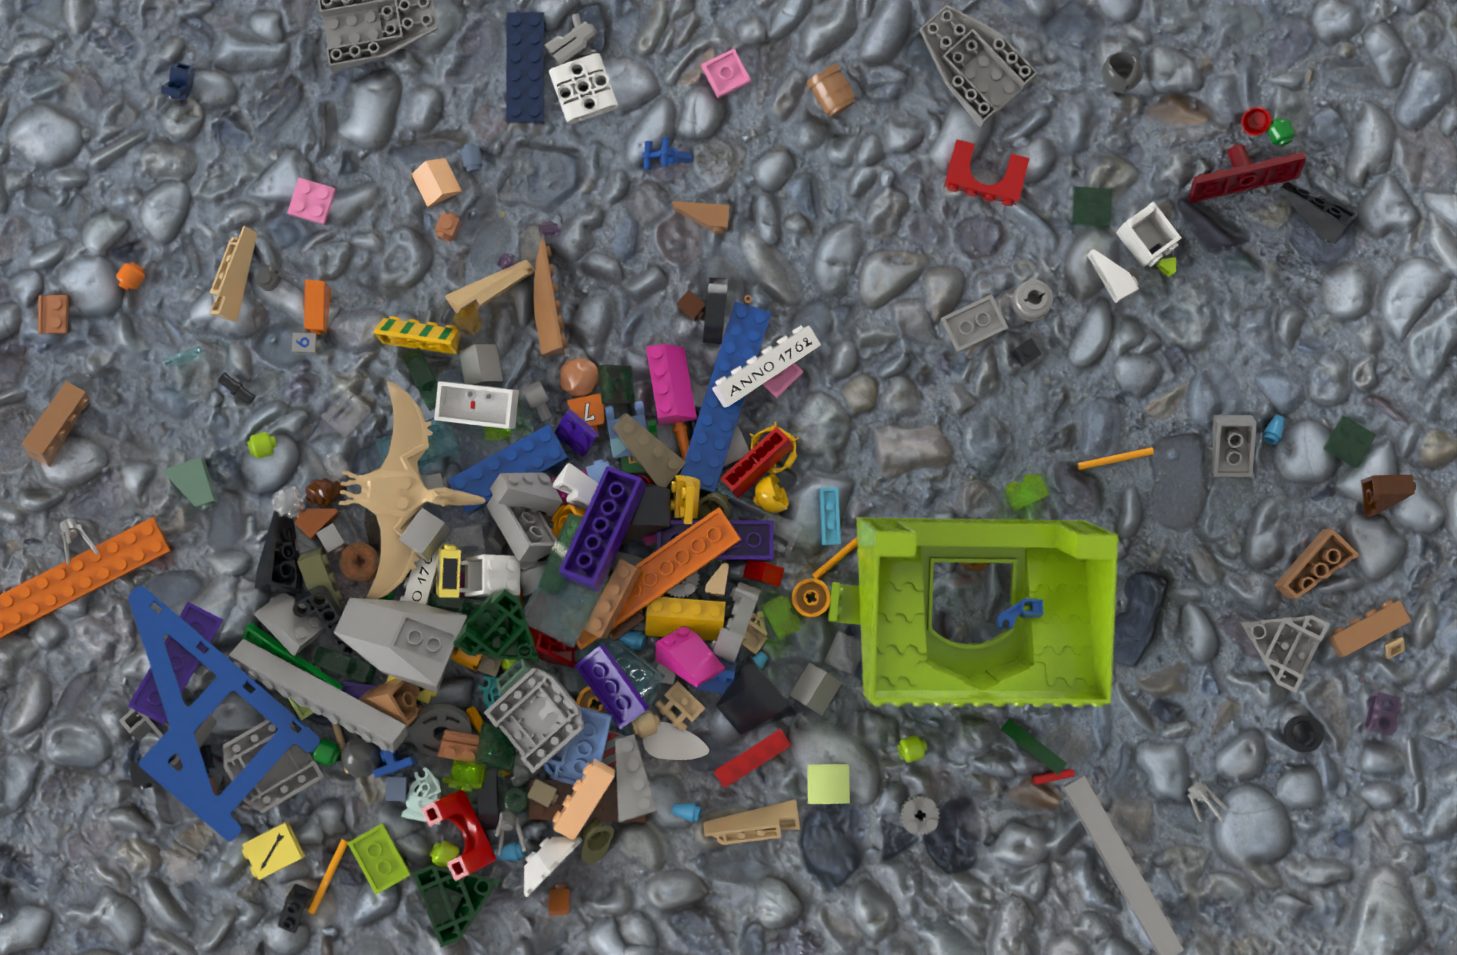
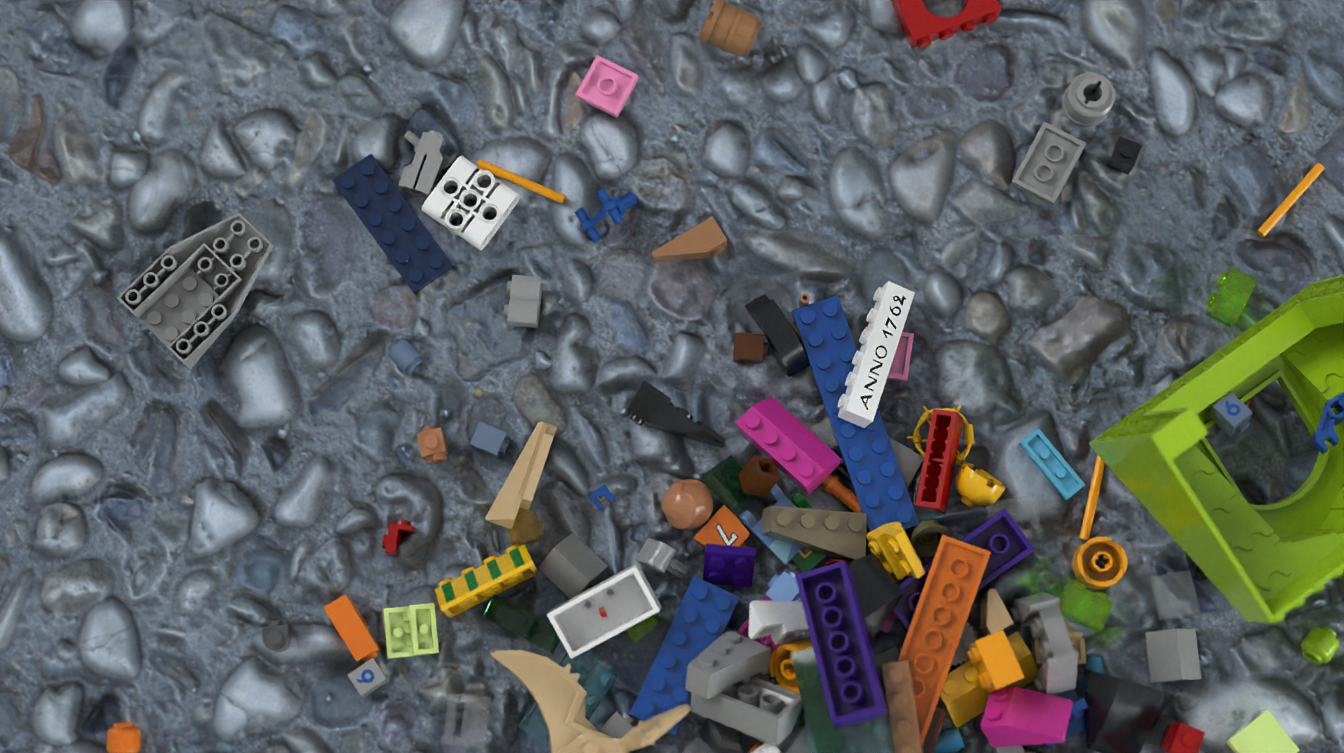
camera: 30 degrees left, 5 degrees down
dark blue brick [161,62,195,100] -> none
tan wedge [209,226,257,322] -> none
bright pink plate [287,178,336,225] -> none
light nougat slope [412,158,462,208] -> none
clear purple plate [497,253,516,270] -> none
medium nougat wedge [534,240,568,358] -> none
clear purple plate [538,221,559,237] -> none
red slope [743,560,784,587] -> none
lime bracket [828,582,861,625] -> none
white slope [1087,249,1139,304] -> none
none -> red bracket [382,520,417,557]
none -> yellowish green slope [382,603,439,659]
none -> sand blue brick [470,422,510,459]
none -> light orange bar [476,159,566,204]
none -> light grey brick [504,275,543,328]
none -> blue sticker [589,485,615,511]
none -> black wedge [628,380,726,448]
none -> reddish brown brick [739,456,780,497]
none -> light orange brick [967,630,1025,692]
none -> sand blue brick [1208,392,1253,437]

